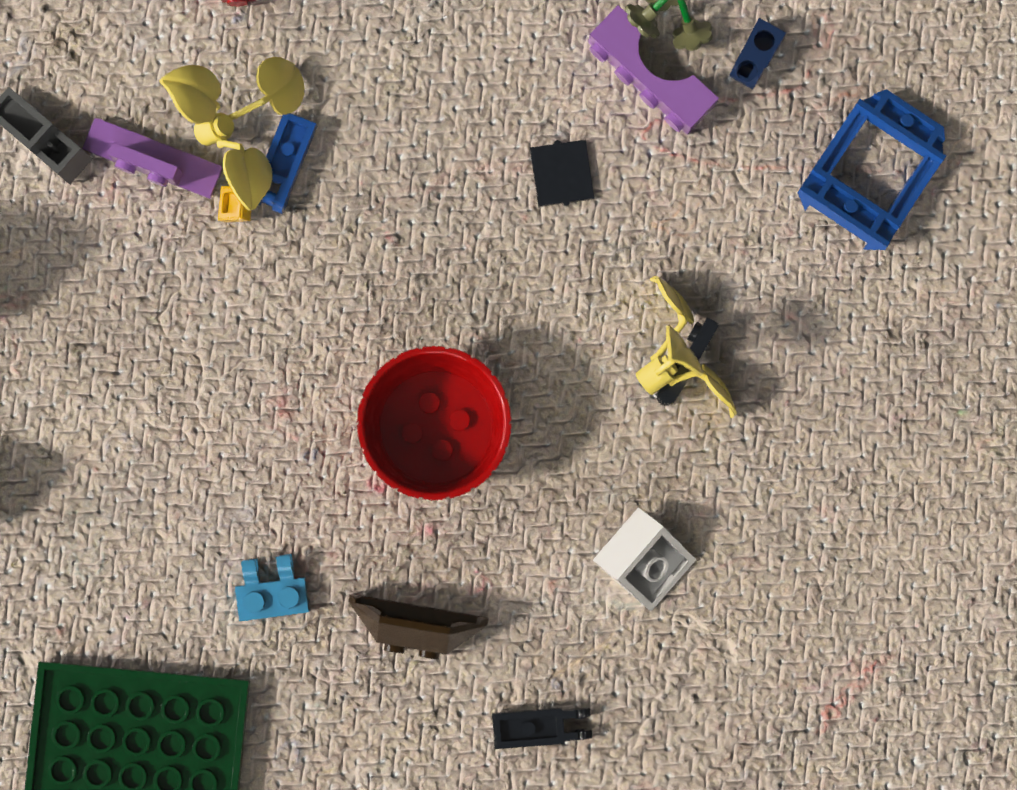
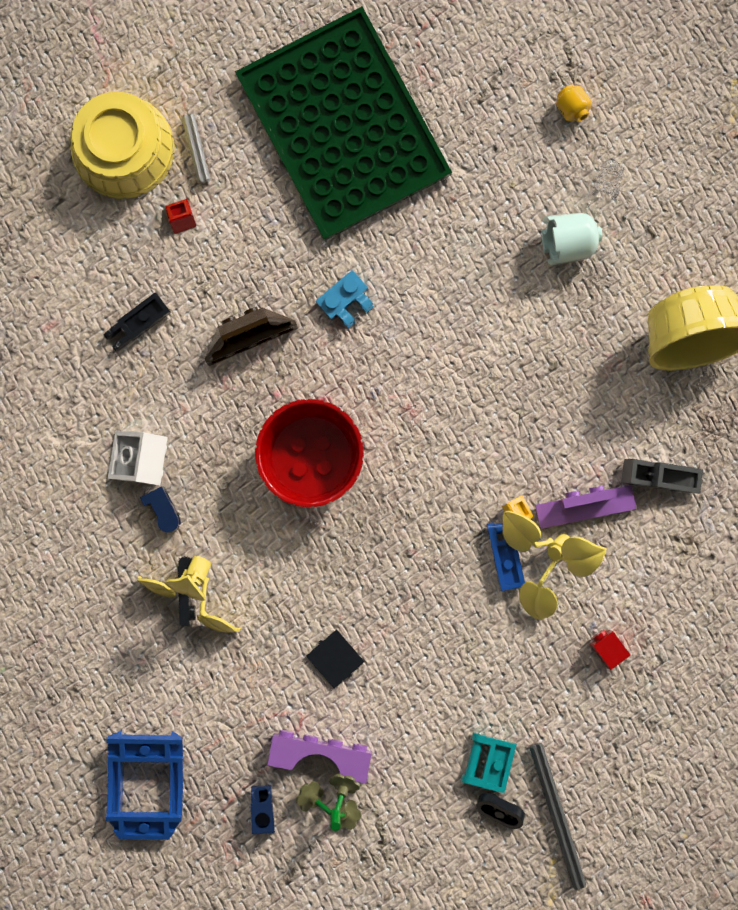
camera: 155 degrees right, 0 degrees up
none -> dark blue leg [140,486,181,533]

